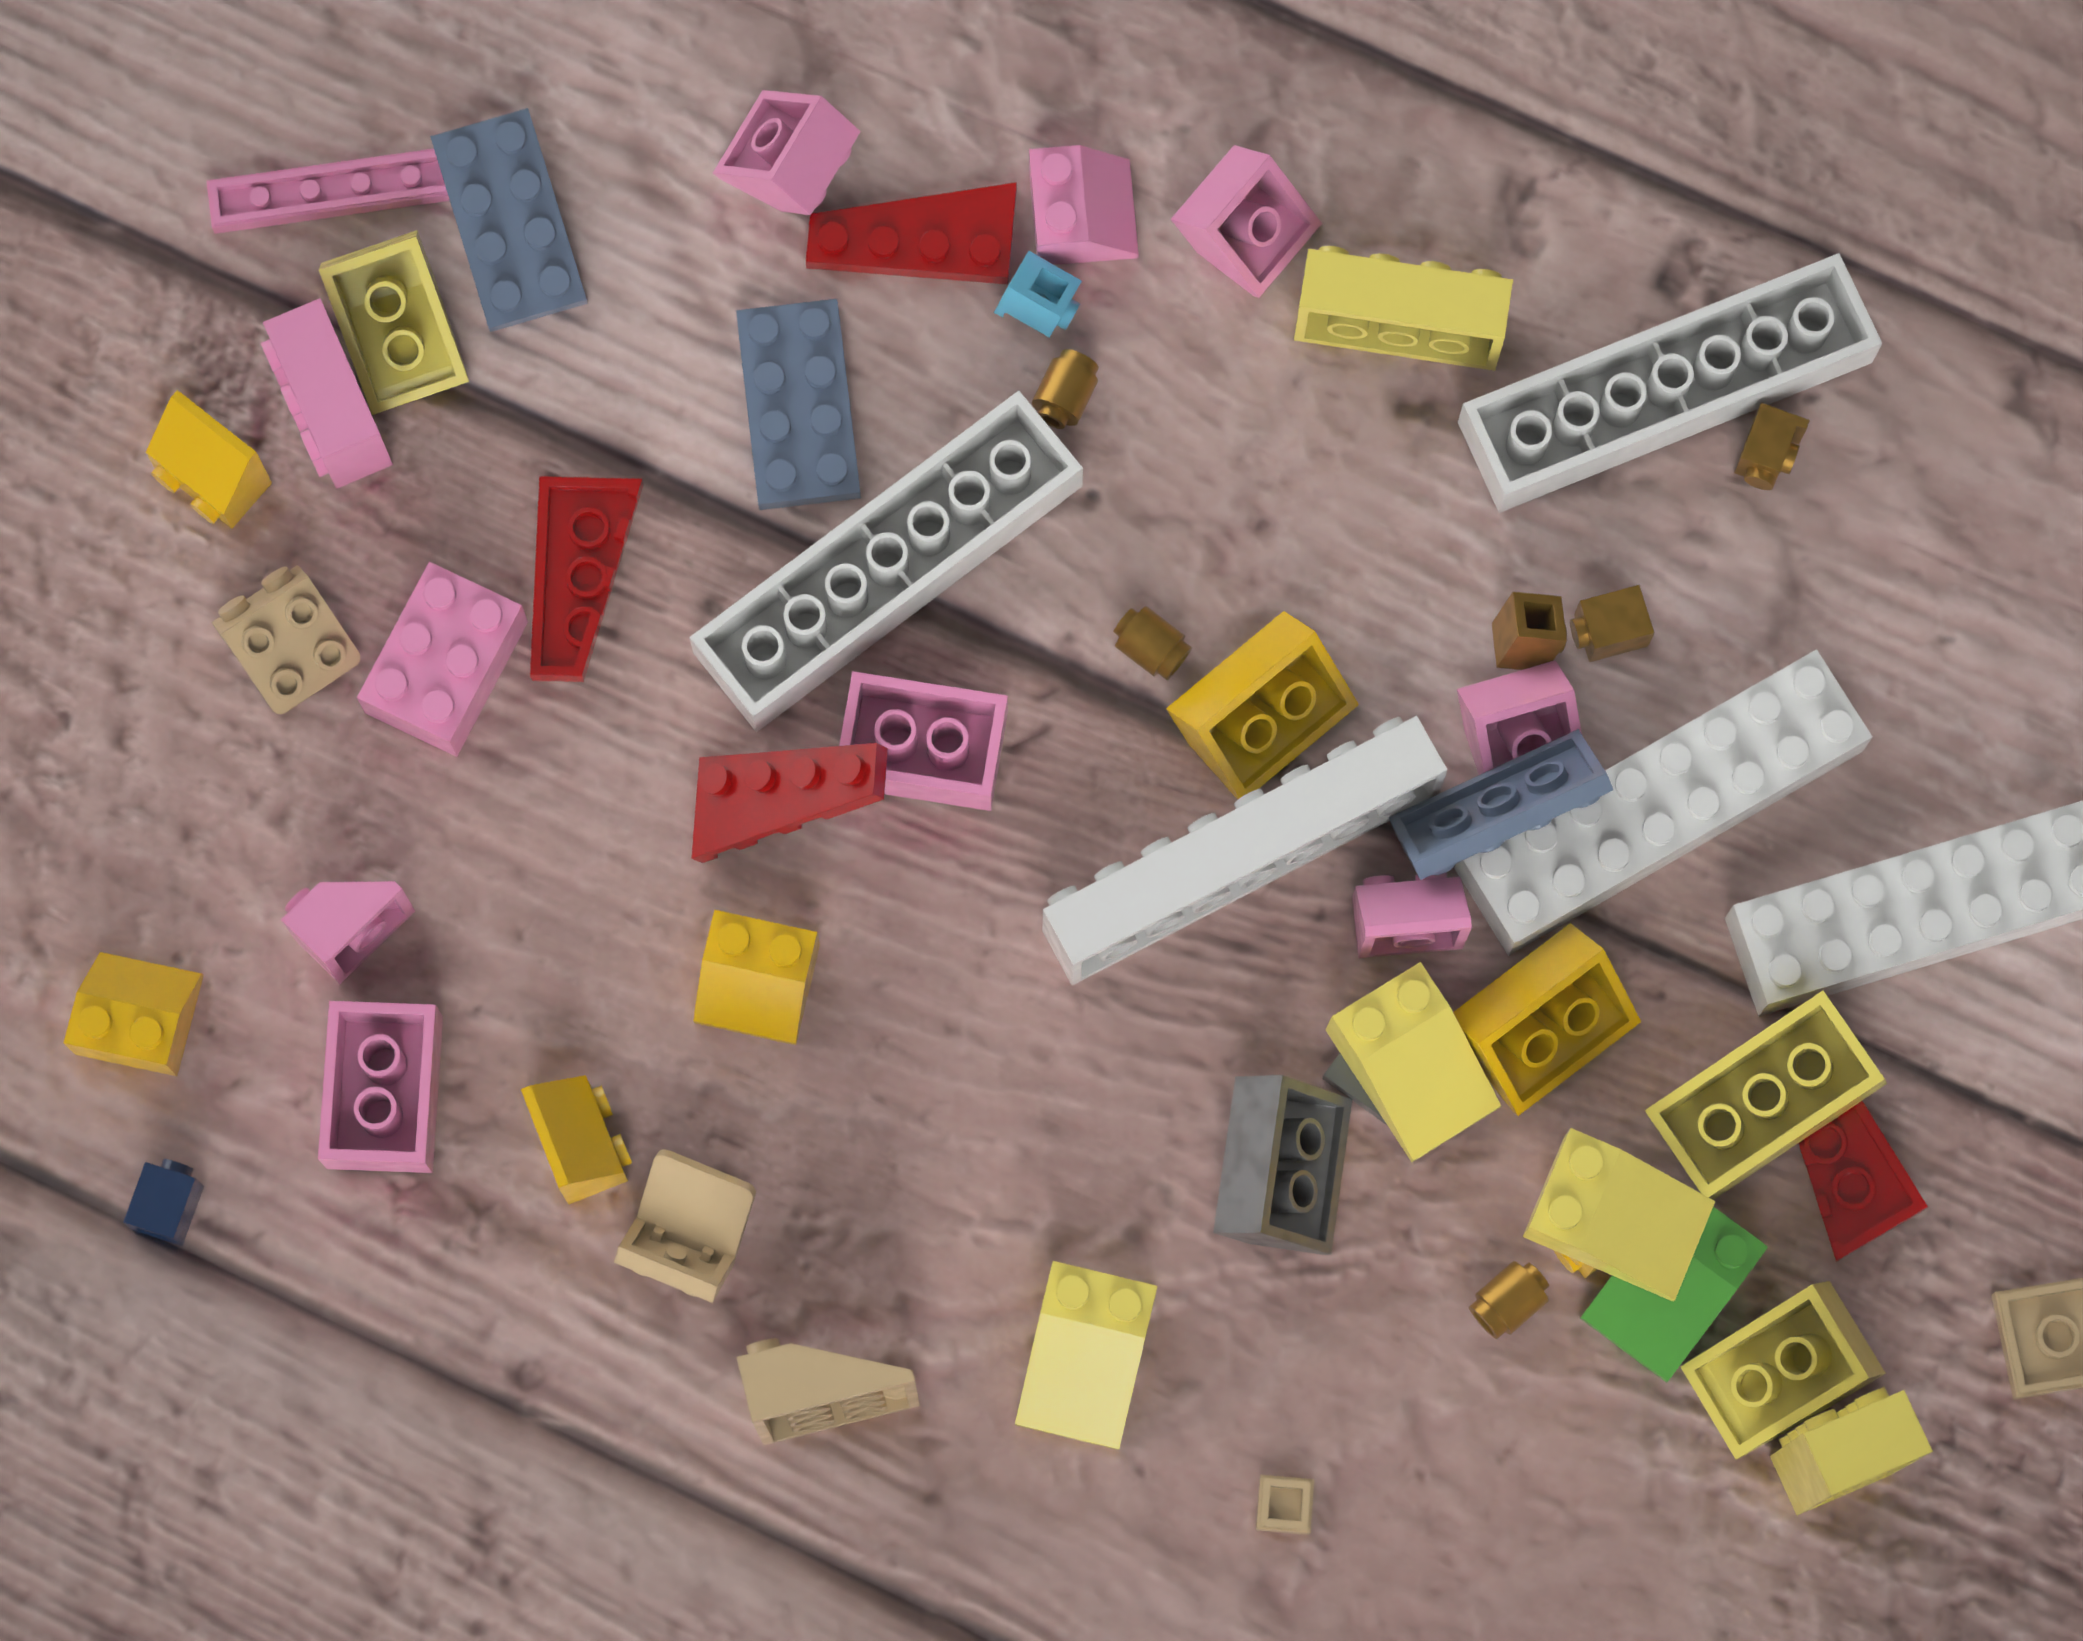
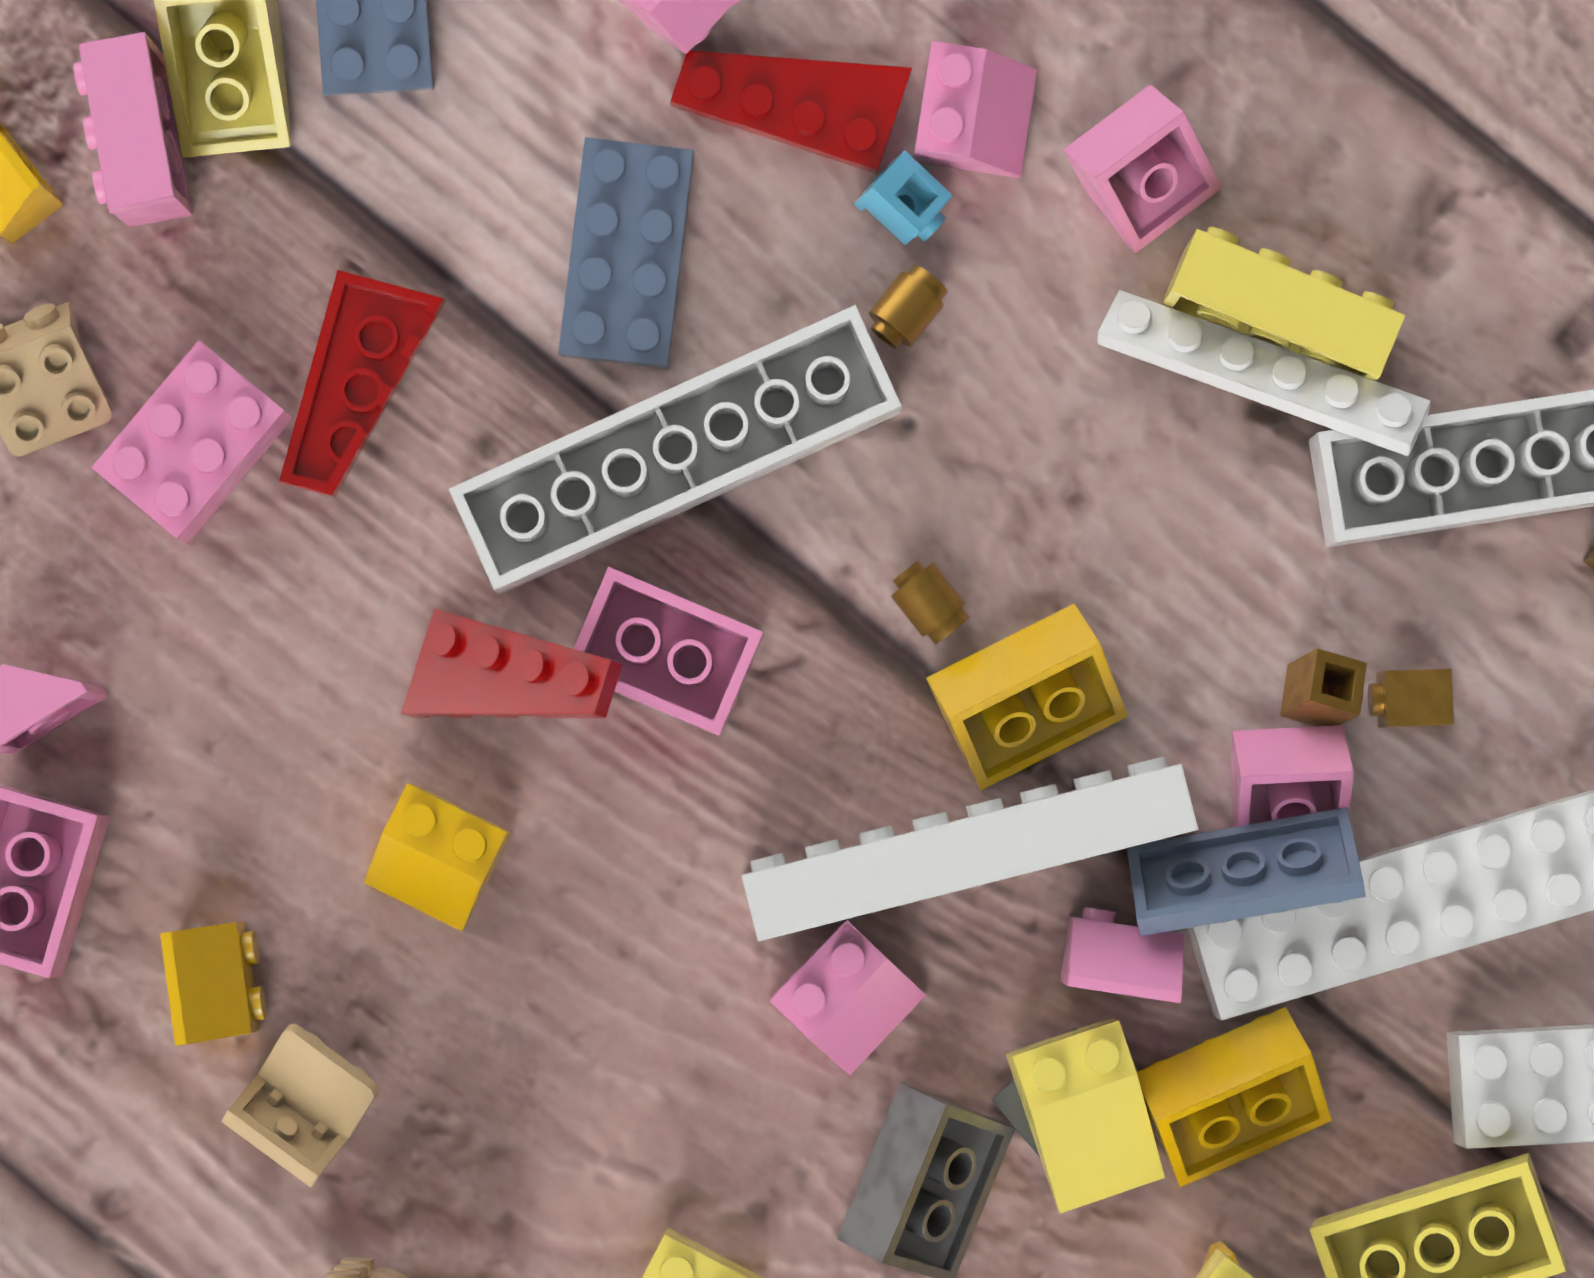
camera: 15 degrees right, 10 degrees up
none -> bright pink slope [769,919,926,1075]
none -> white plate [1097,290,1431,456]

